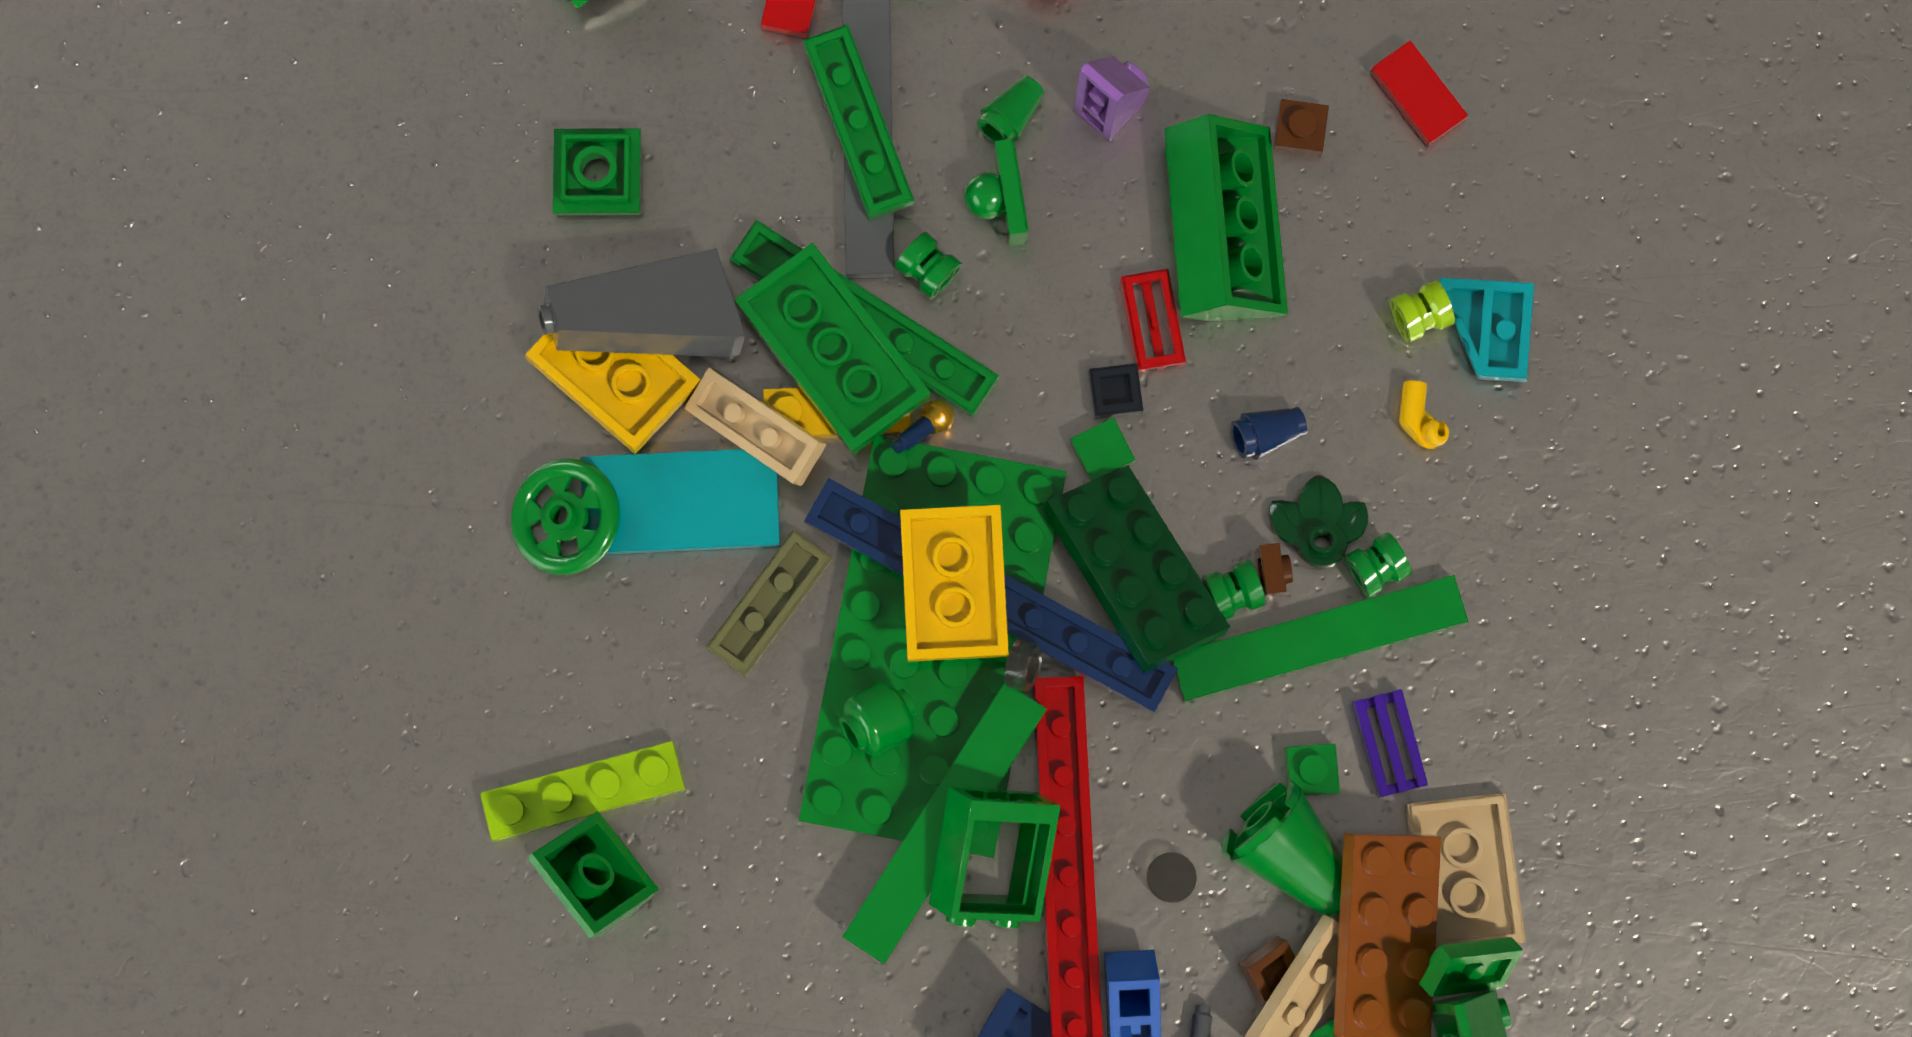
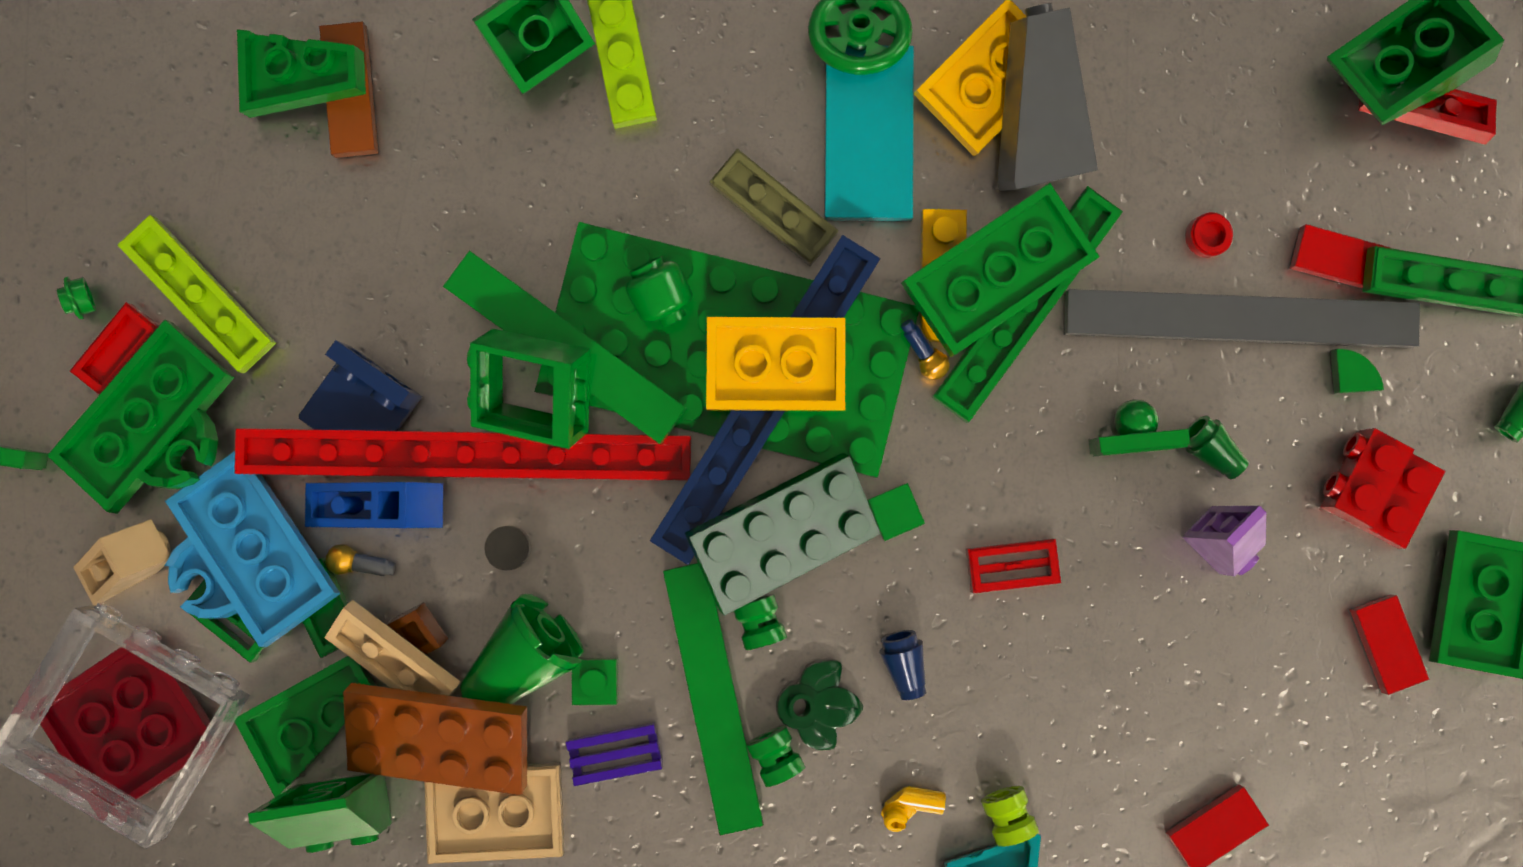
camera: 90 degrees right, 5 degrees up
green piece [553,128,641,215] -> none
tan plate [684,367,827,486] -> none
green tile [803,24,915,221] -> none
green wheel [894,232,962,300] -> none
clear smoke tile [1005,639,1042,692] -> none
black tile [1088,363,1144,419] -> none
green slope [1164,114,1288,322] -> none
reddish brown plate [1255,543,1293,599] -> none
reddish brown plate [1273,99,1329,157] -> none
green plate [1419,937,1524,997] -> none
none -> red tile [1185,212,1233,258]

